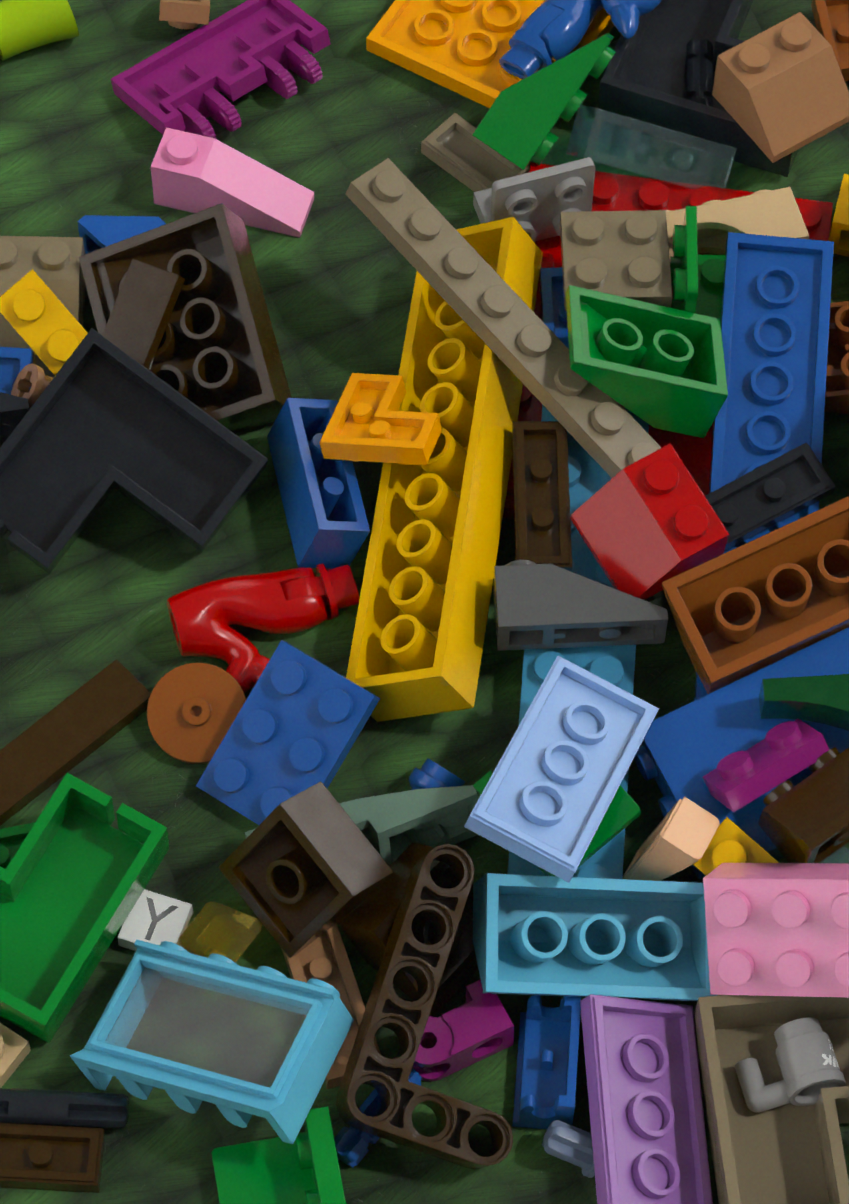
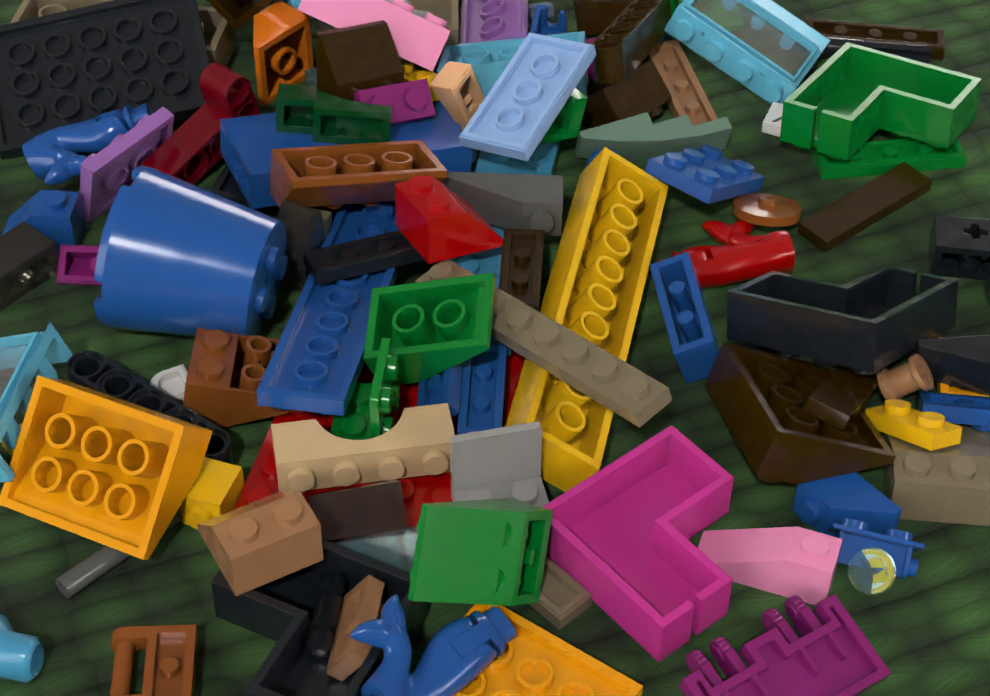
camera: 175 degrees left, 15 degrees down
clear yellow slope [177,901,263,963] -> none
dark brown slope [218,781,393,958] -> none
light orange plate [320,373,442,465] -> none
dark tan plate [560,210,672,311] -> none
none -> clear smoke panel [306,480,407,541]
none -> medium nougat plate [326,575,385,681]
none -> dark pink piece [543,425,734,662]
none -> blue hinge [826,518,925,580]
none -> clear light blue tile [847,547,896,595]

